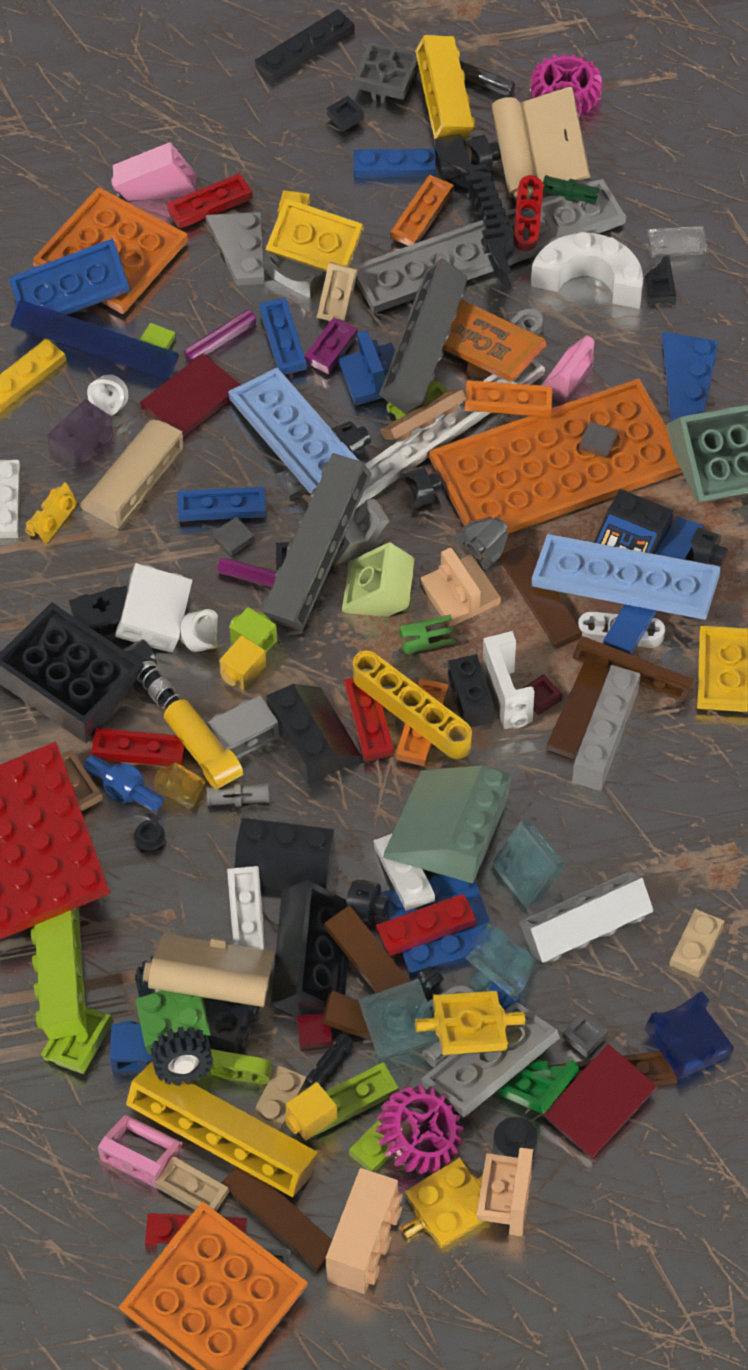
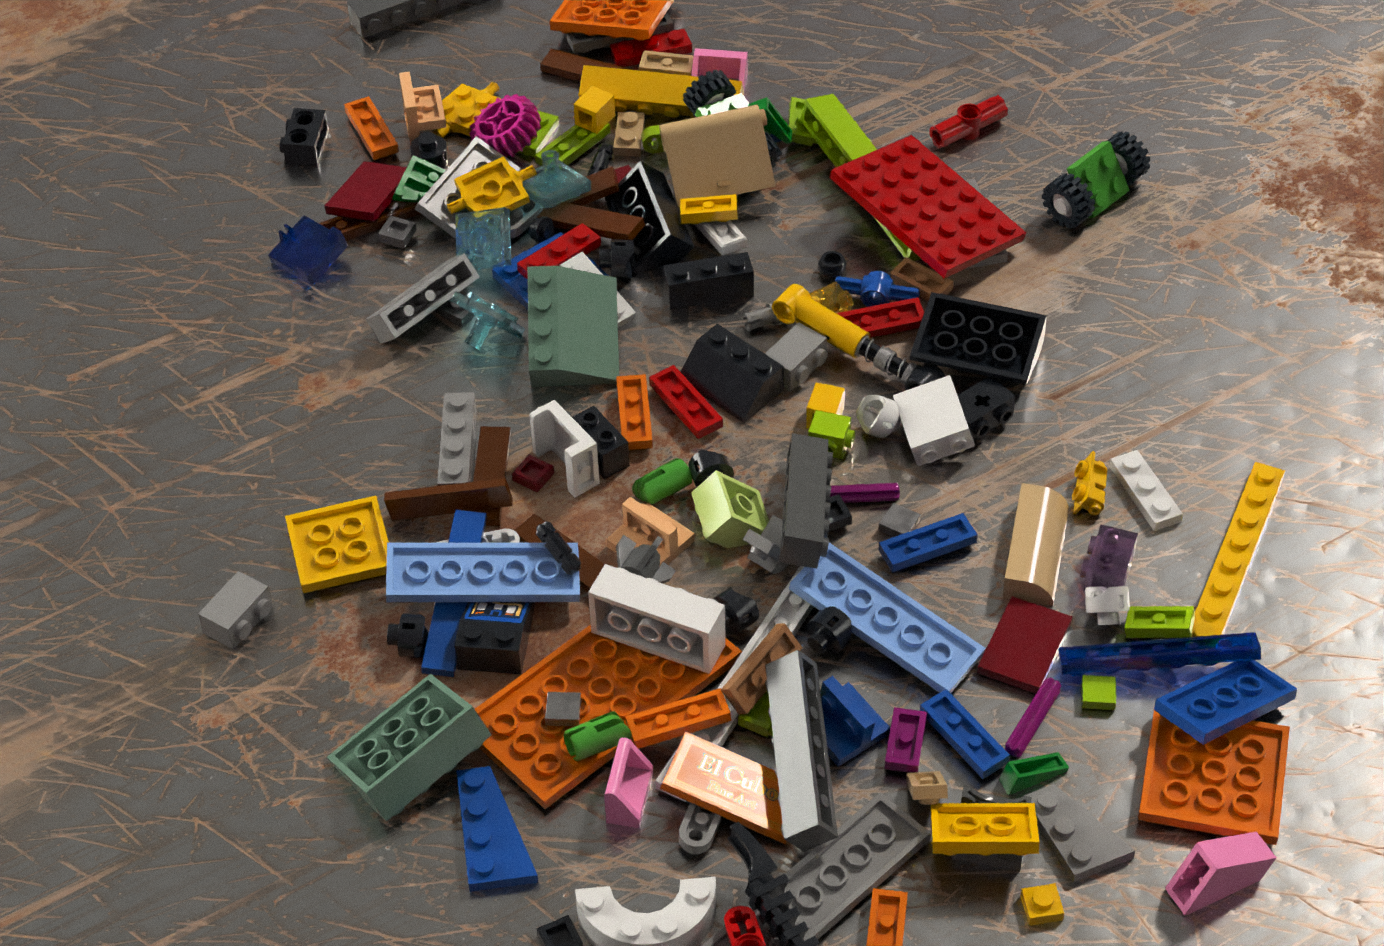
camera: 160 degrees right, 10 degrees down
red plate [166,173,253,229] -> none
light nougat brick [326,1168,402,1294] -> none
yellow beam [353,650,472,759] -> none
tan plate [670,909,724,978] -> none
none -> black brick [280,108,329,166]
none -> orange plate [344,96,399,160]
none -> black axle [536,521,581,575]
none -> bright green arm [564,711,632,761]
none -> white brick [588,564,726,674]
none -> yellow plate [680,194,738,224]
none -> black piece [688,450,734,488]
none -> green piece [748,97,792,144]
none -> green piece [999,752,1069,795]
none -> lime plate [1124,606,1195,638]

